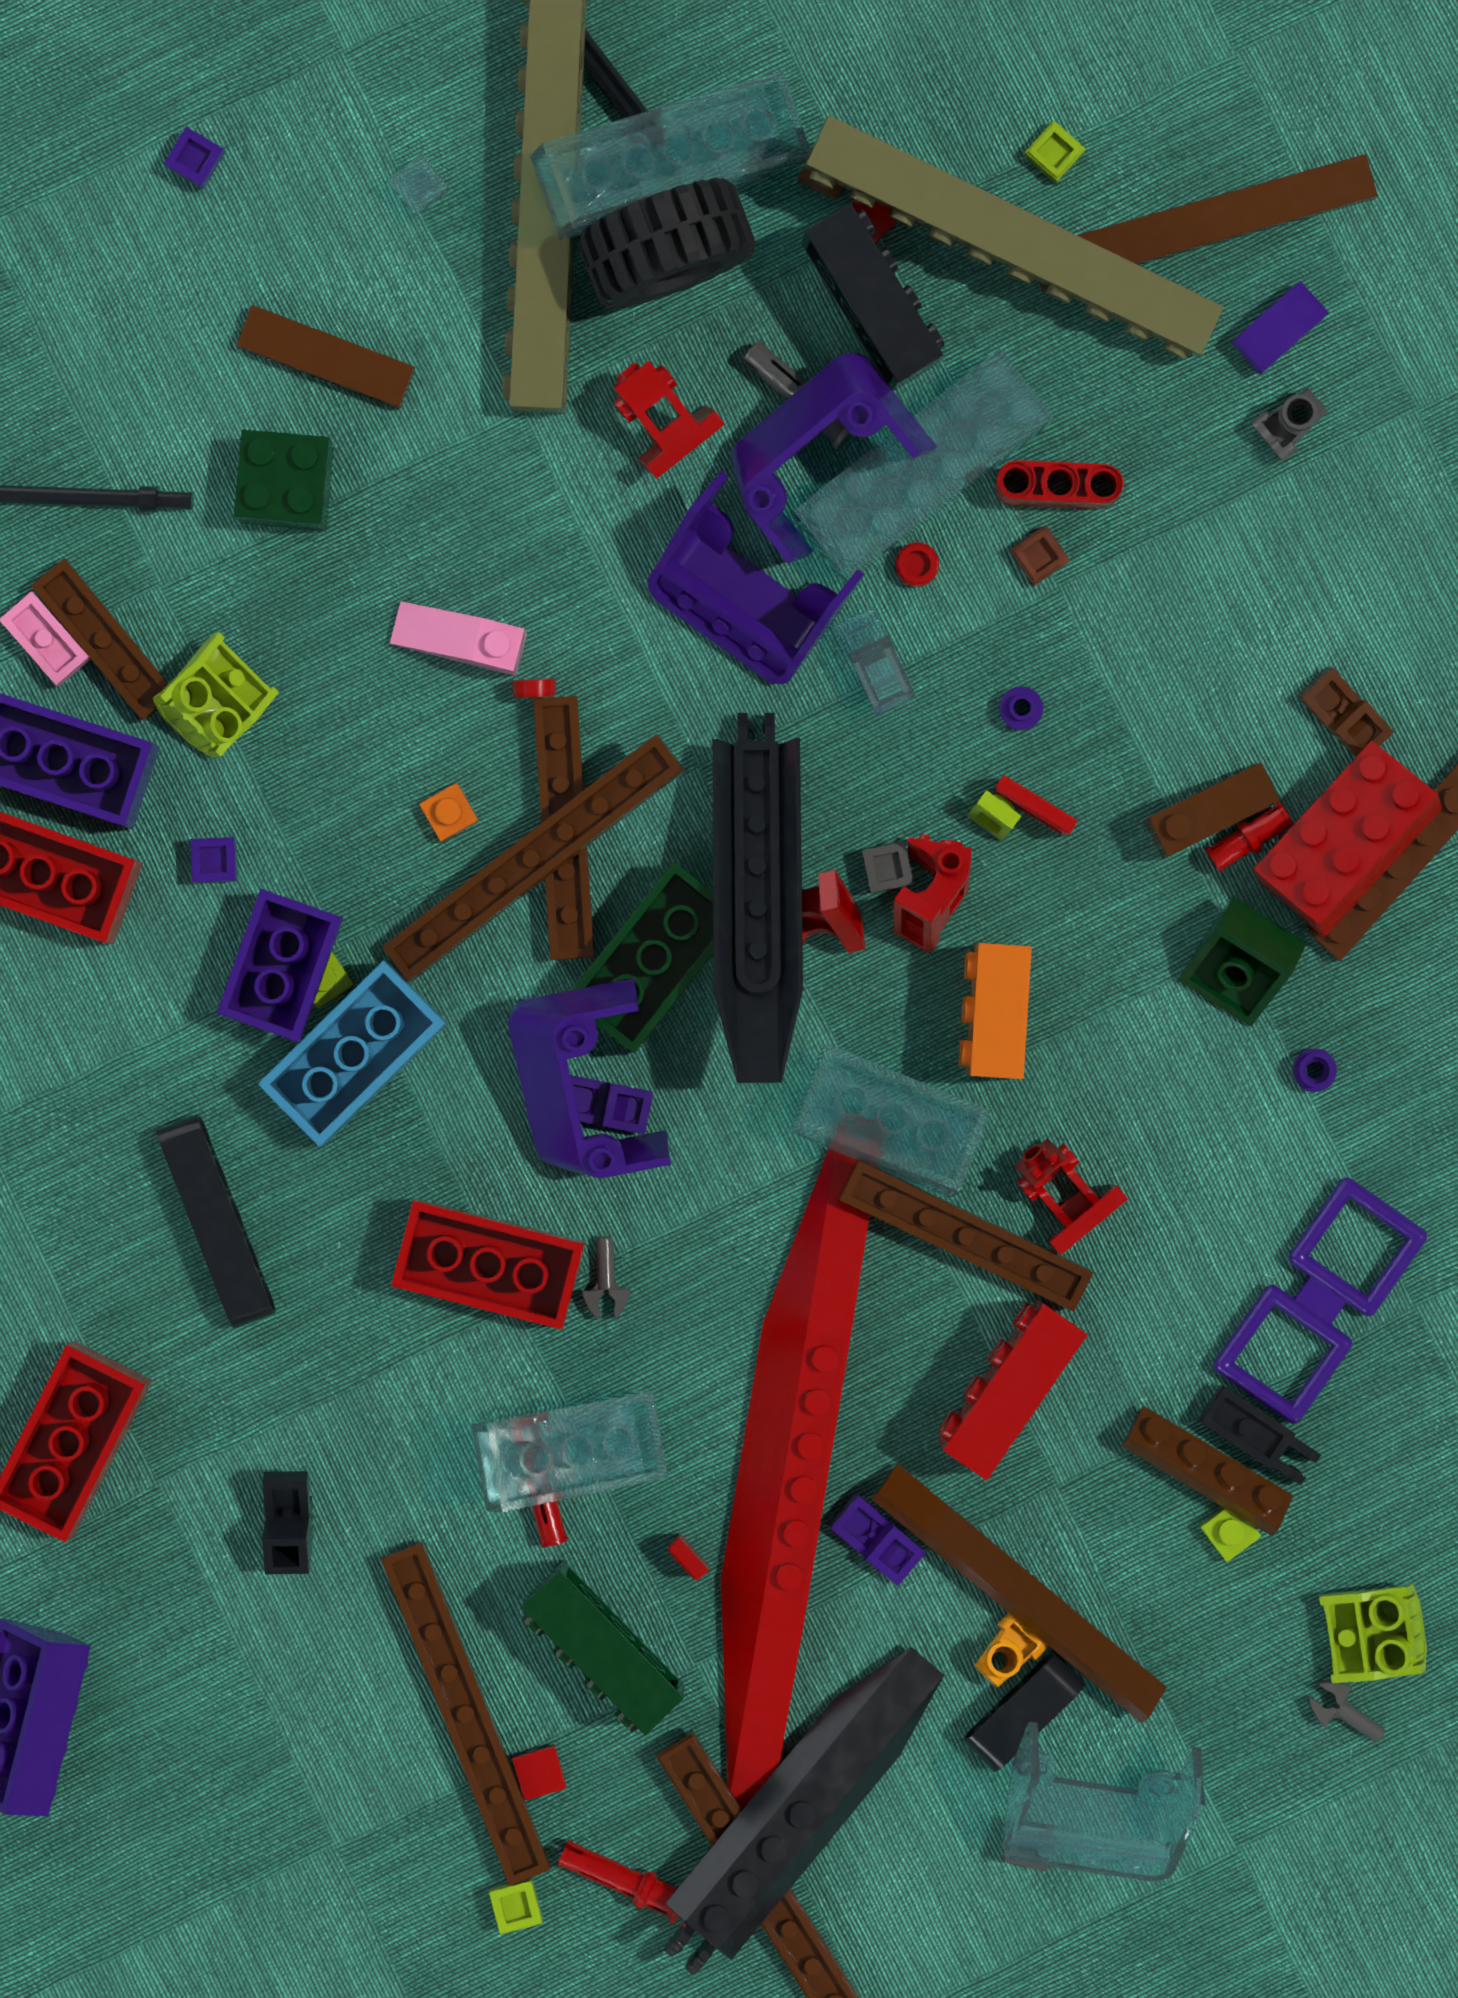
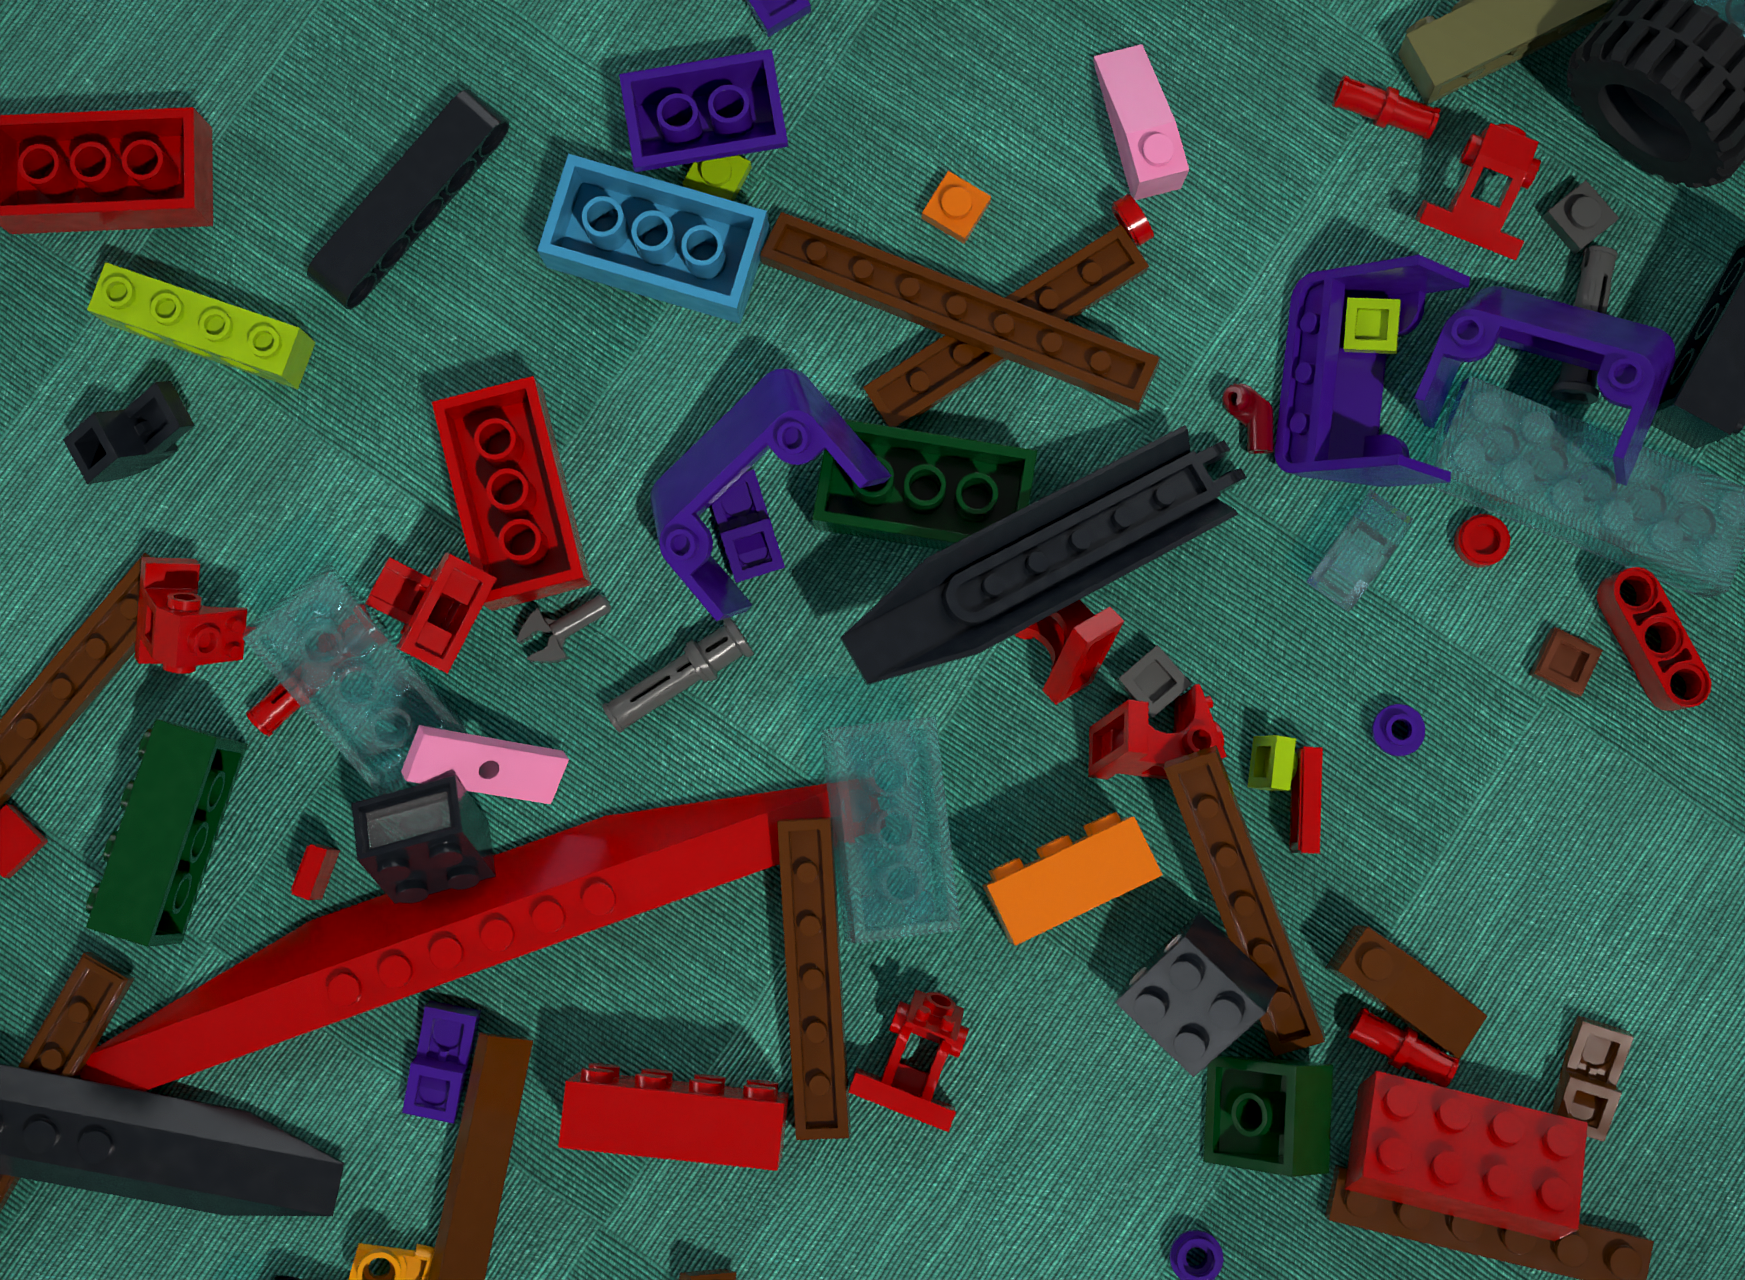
camera: 60 degrees right, 5 degrees down
none -> lime brick [87,262,316,389]
none -> red tile [134,557,247,674]
none -> black piece [351,775,496,904]
none -> red tile [364,553,497,674]
none -> bright pink tile [401,725,569,804]
none -> dark grey pin [602,617,754,733]
none -> black piece [1115,911,1278,1077]
none -> reddish brown plate [1164,746,1325,1056]
none -> dark red arm [1222,383,1273,454]
none -> red pin [1332,75,1440,140]
none -> lime plate [1343,297,1401,354]
none -> dark grey plate [1542,180,1619,255]

